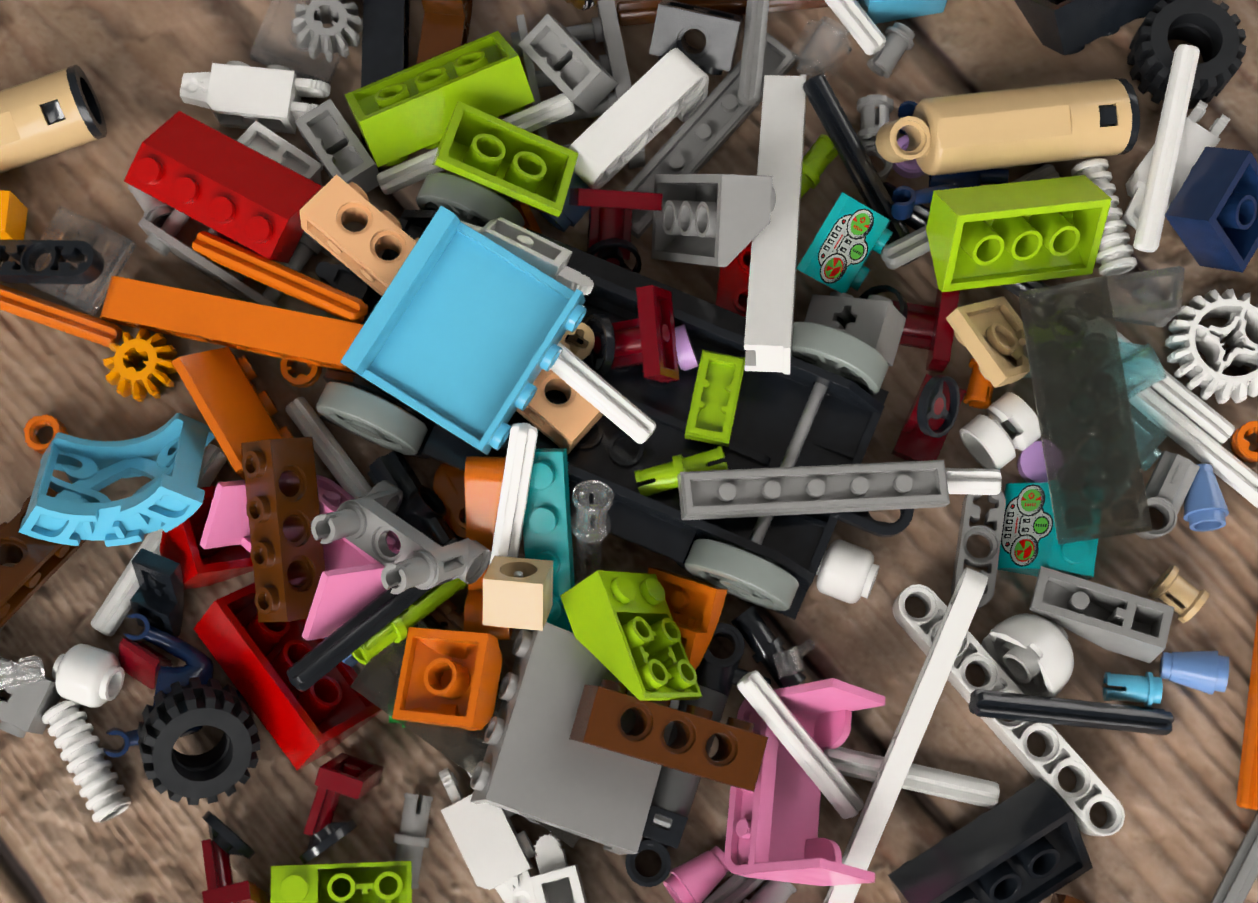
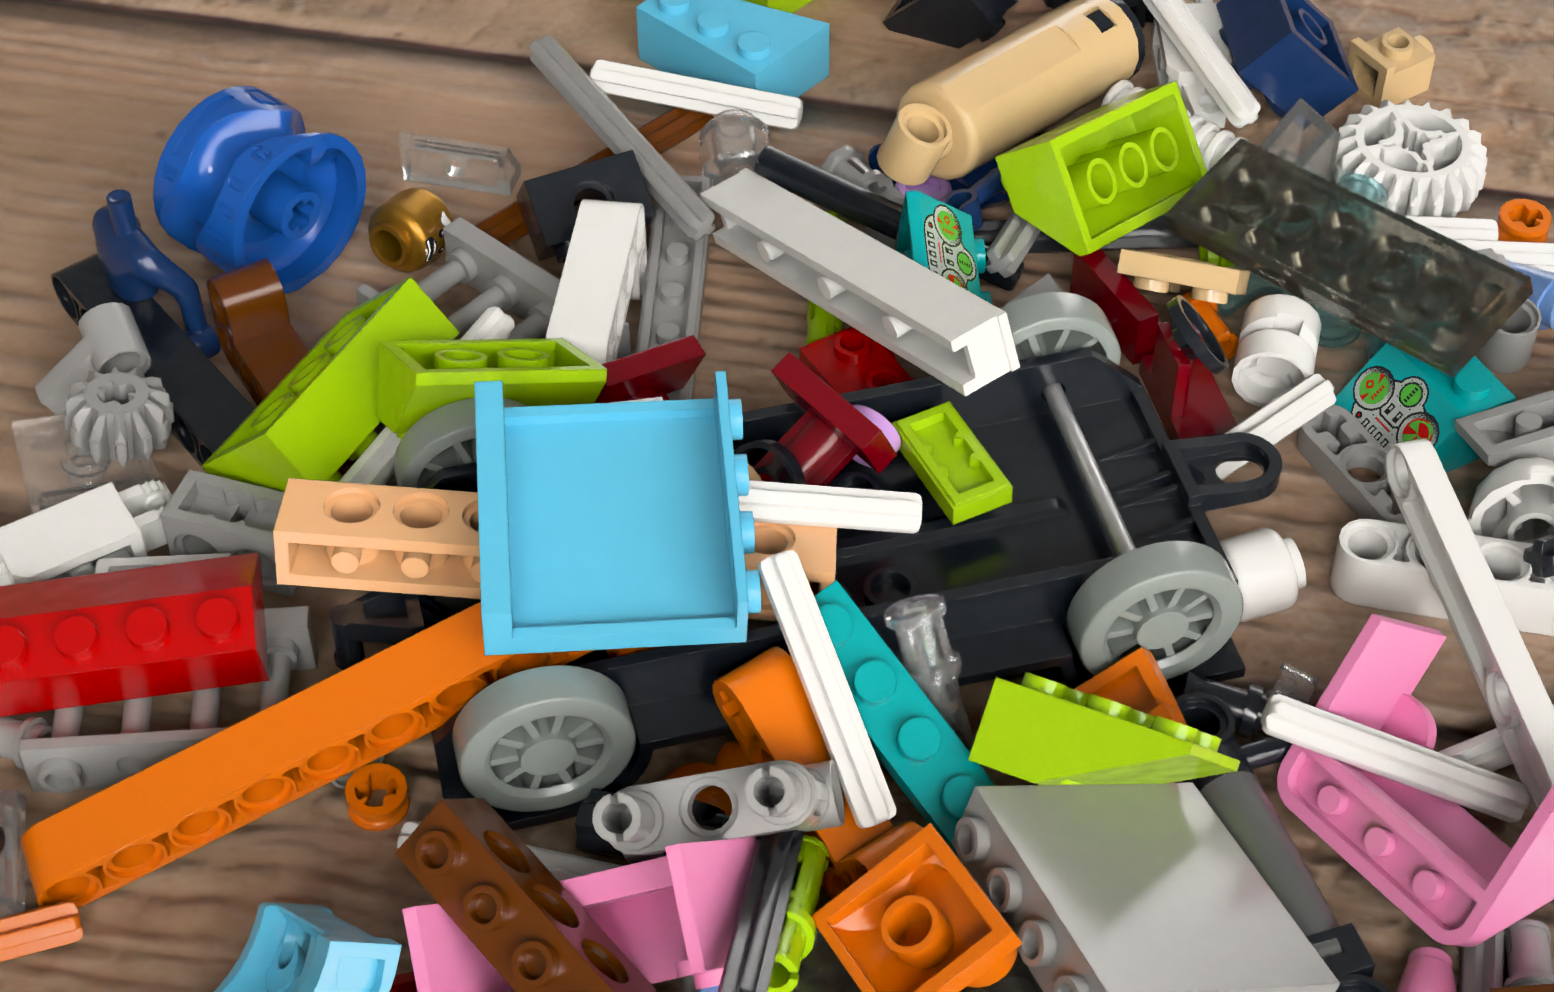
camera: 40 degrees left, 30 degrees down
light orange gear [103,328,177,402] -> none
orange slope [171,347,294,480] -> none
orange axle [192,231,369,324] -> none
piece [483,556,553,631] -> none
light grey brick [518,13,619,114] -> none
reddish brown brick [569,679,768,792] -> none
lime pin [634,446,729,497] -> none
light grey slope [651,174,776,267] -> none
light grey tile [677,460,950,520] -> none
light grey pin [867,22,915,78] -> none
lavender tile [1017,441,1064,483] -> none

